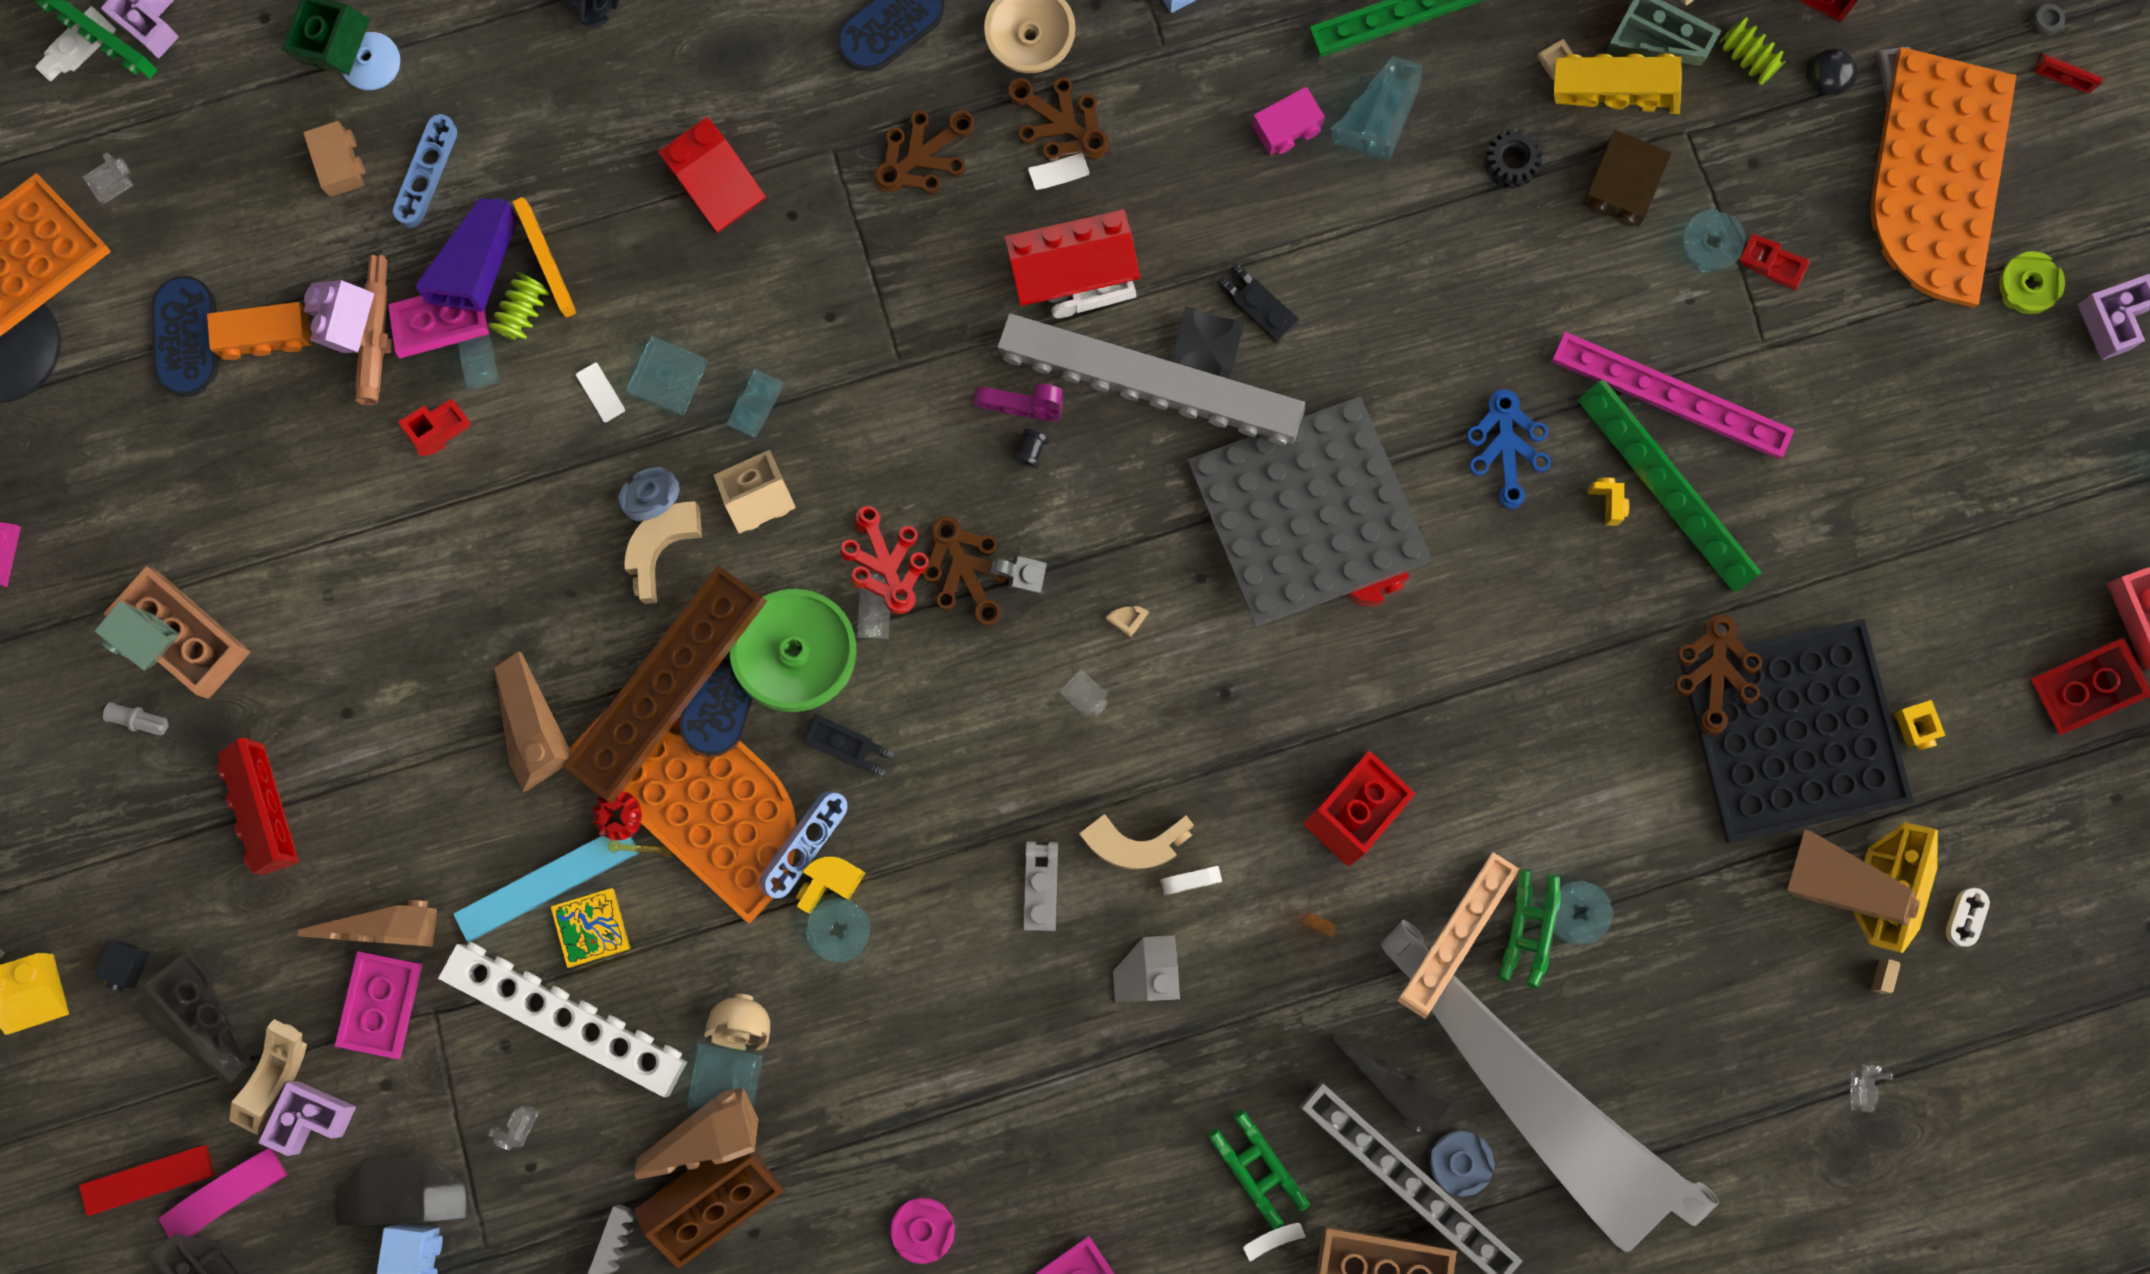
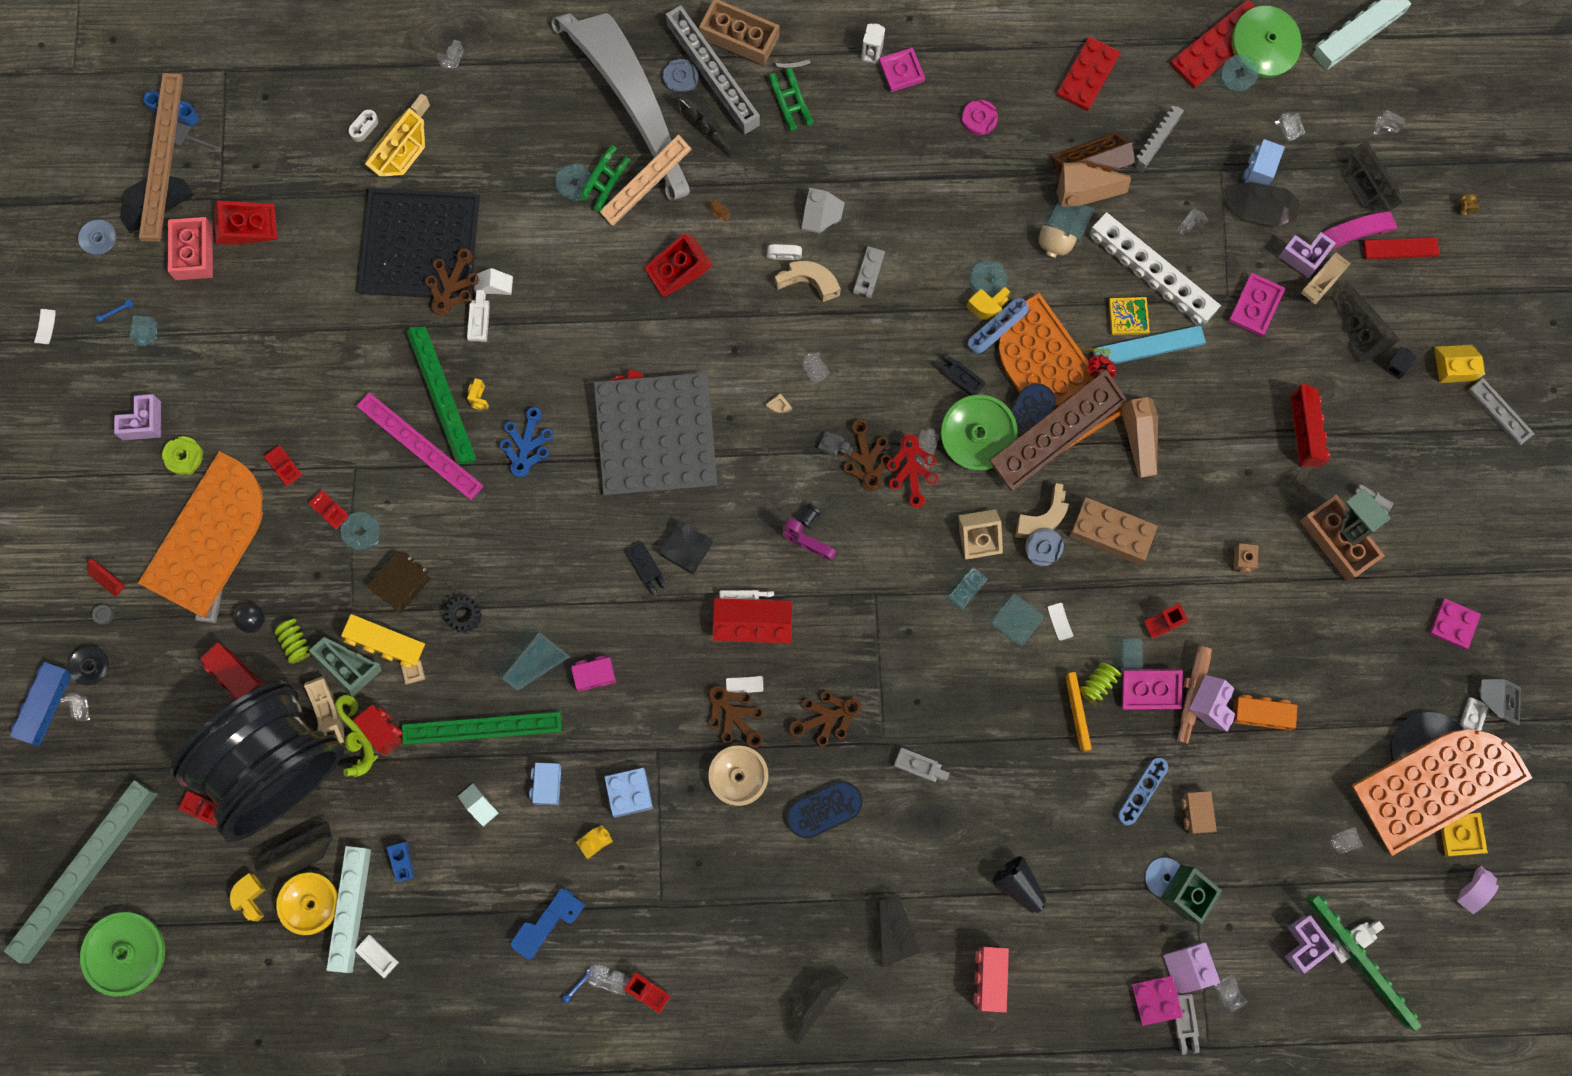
camera: 170 degrees left, 5 degrees down
tile [152,276,219,397] -> none
medium nougat wedge [297,900,437,947] -> none
dark purple slope [416,198,518,312] -> none
red slope [658,116,766,233] -> none
light grey brick [998,313,1305,446] -> none
medium nougat slope [1787,830,1920,926] -> none
yellow brick [1892,700,1945,751] -> none
none -> red slope [264,445,302,486]
none -> white hinge [467,290,490,342]
none -> white slope [474,268,513,295]
none -> light grey hinge [894,748,950,782]
none -> medium nougat brick [1069,498,1158,565]
none -> medium nougat brick [1233,543,1259,574]

